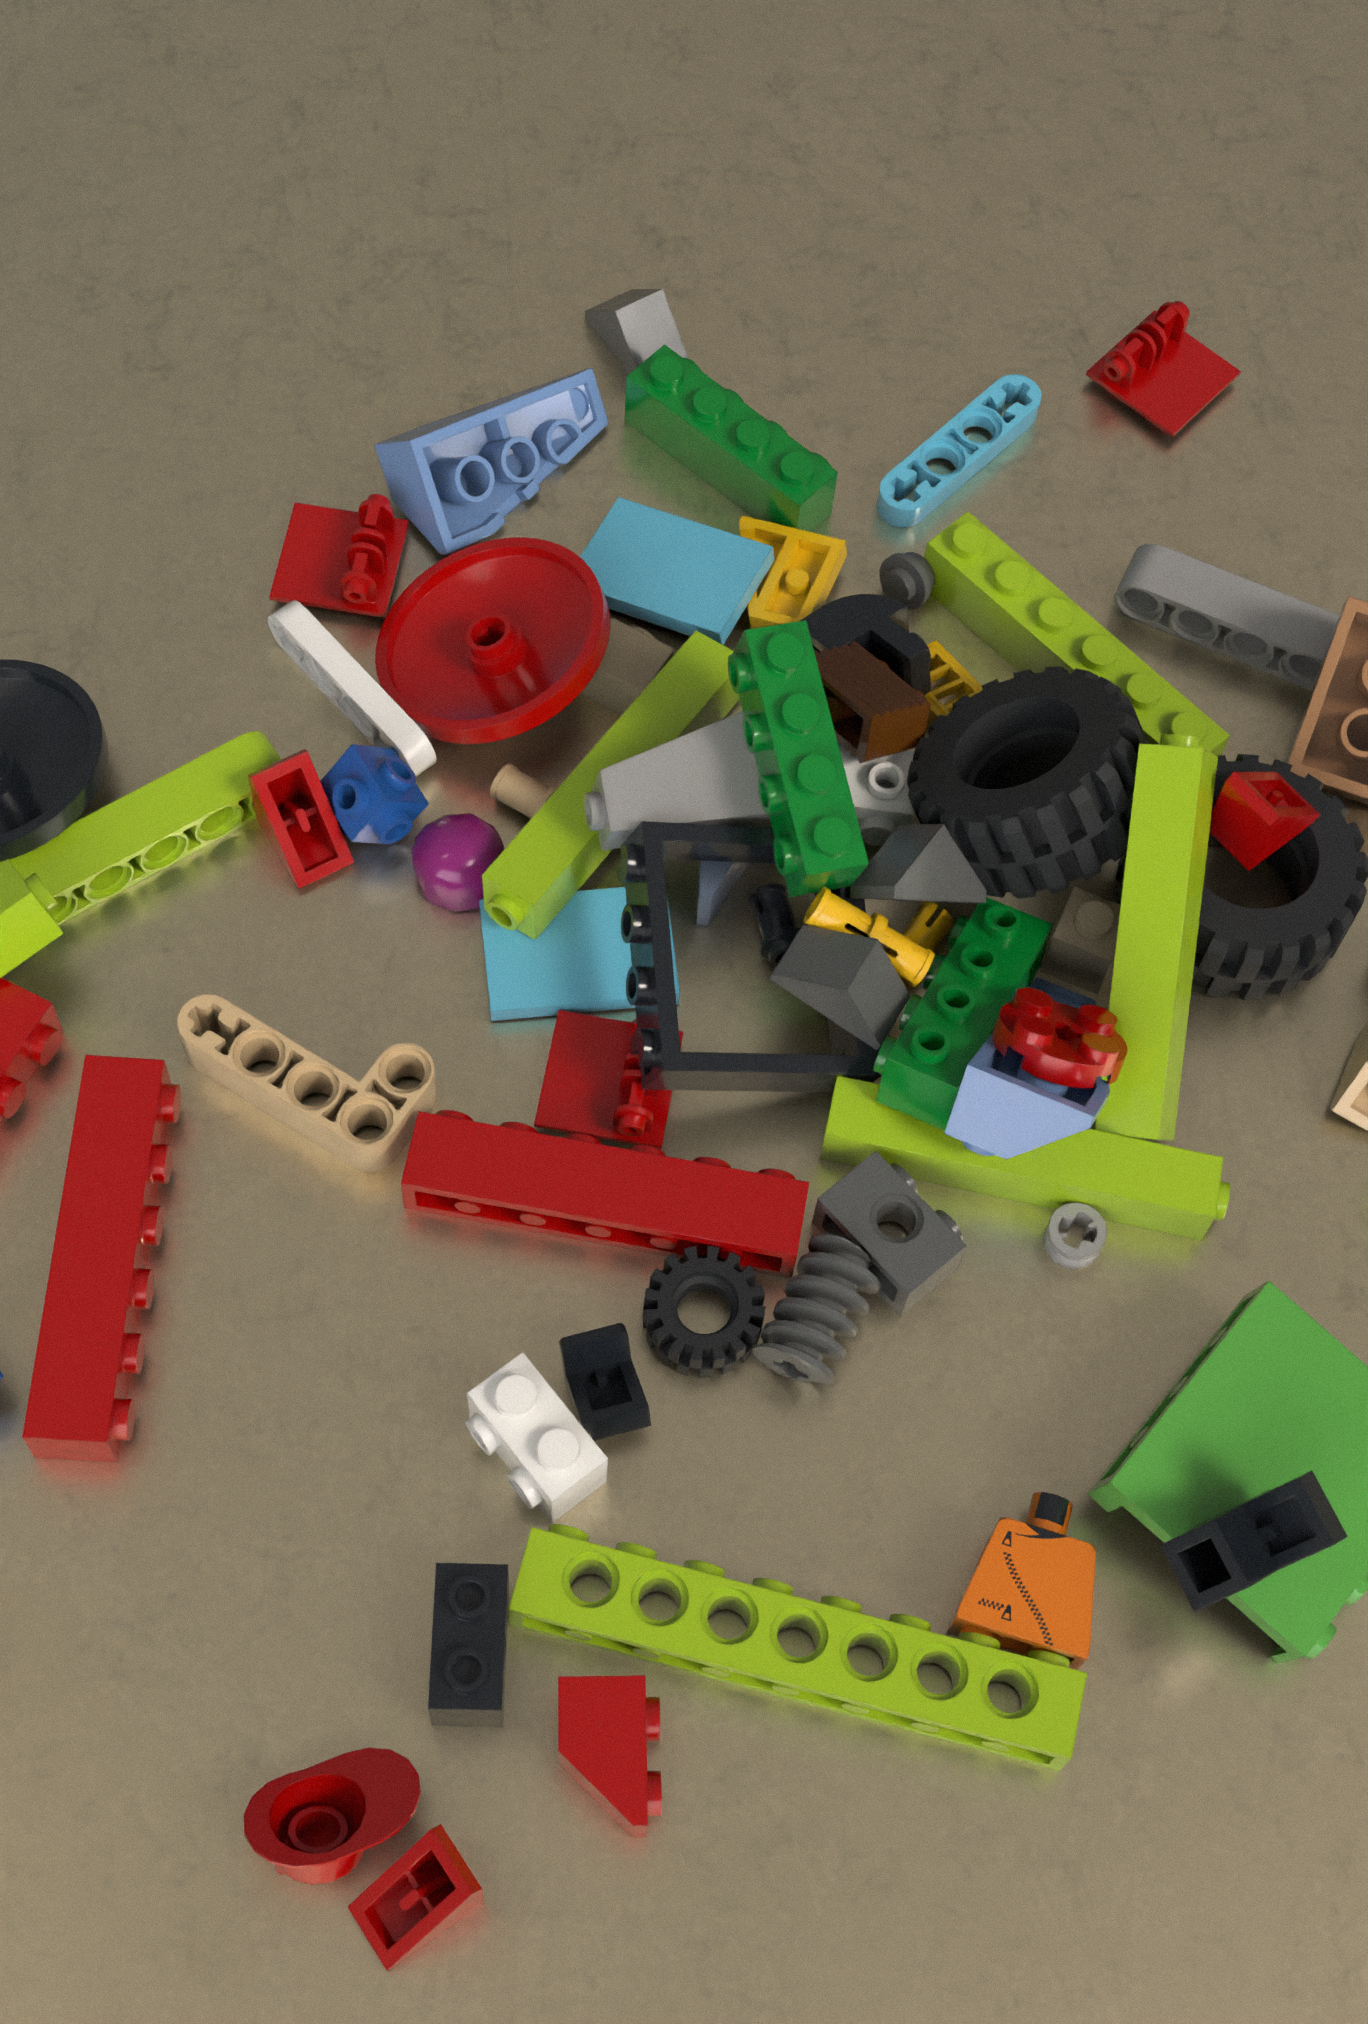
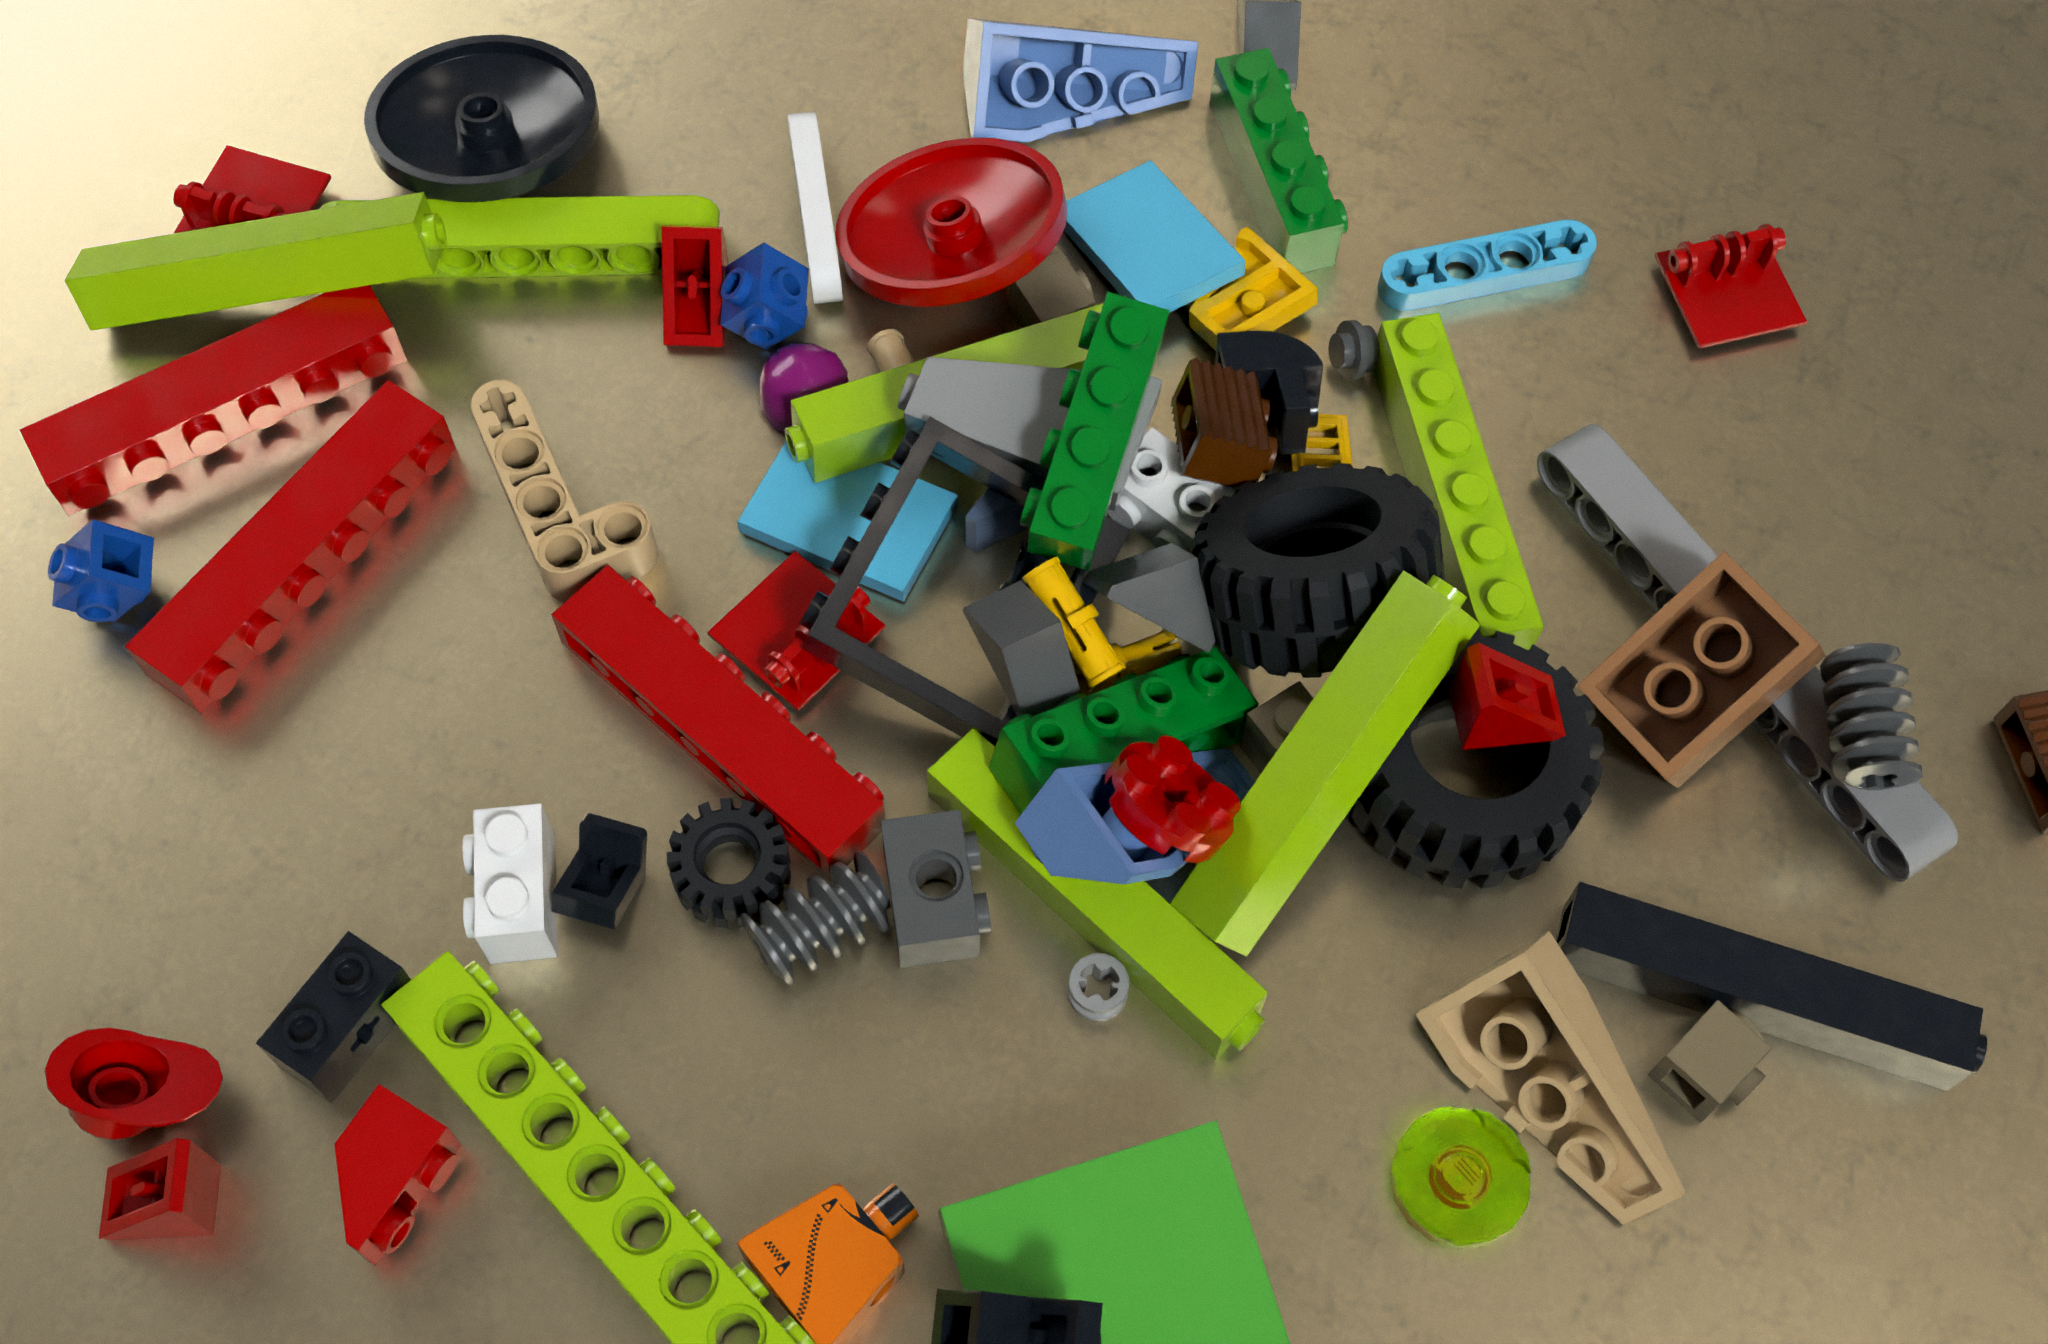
camera: 35 degrees right, 0 degrees up
red hinge [269,494,409,618] -> none

